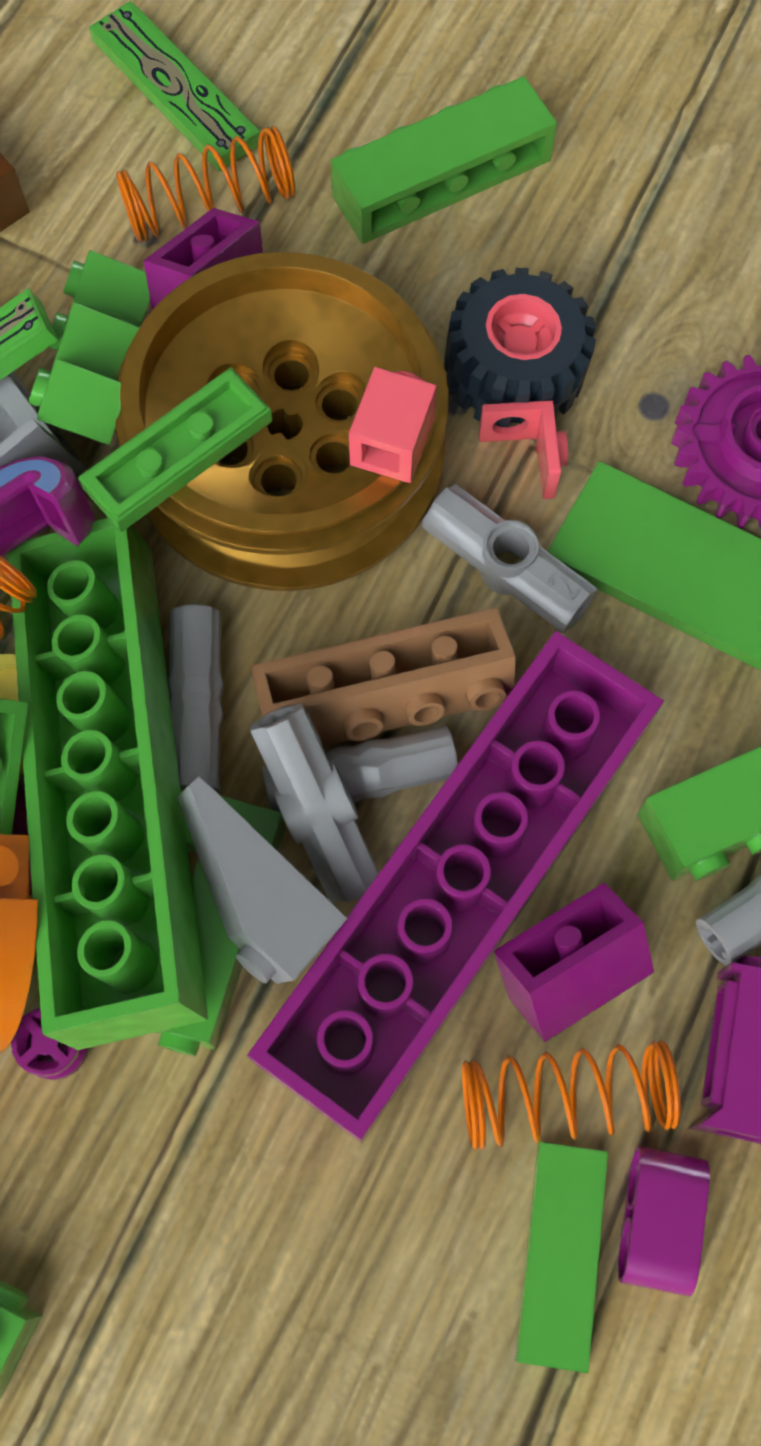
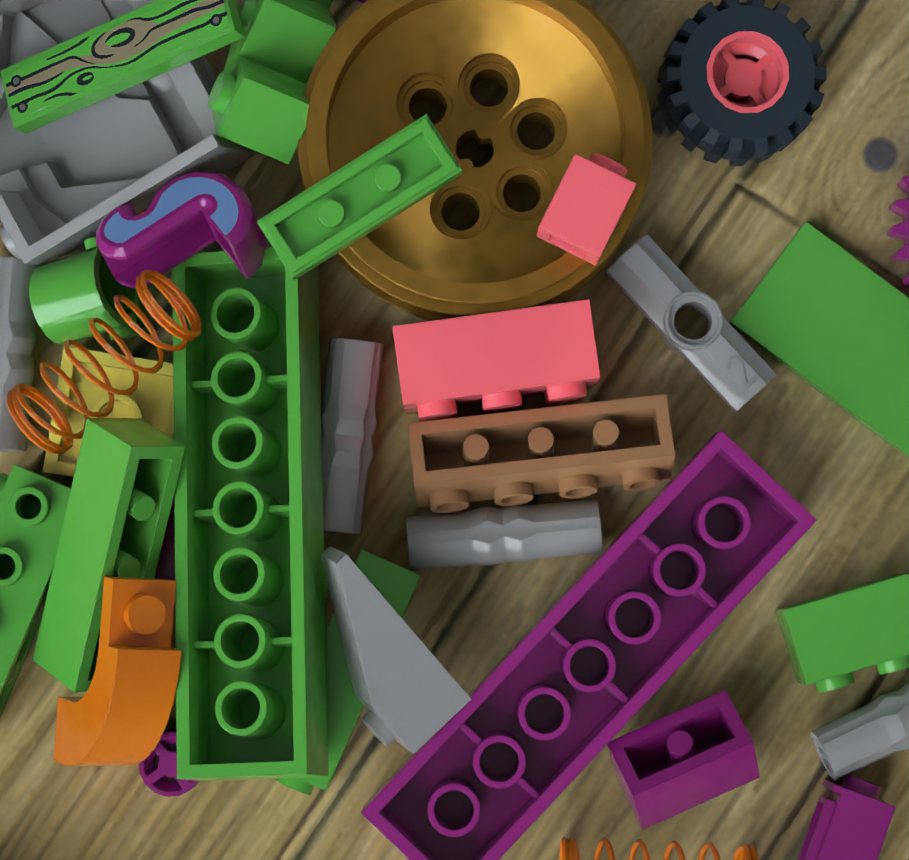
camera: 10 degrees right, 15 degrees up
light grey piece [250,703,379,903] -> none
coral bracket [478,401,568,499] -> none
none -> coral brick [392,299,600,422]

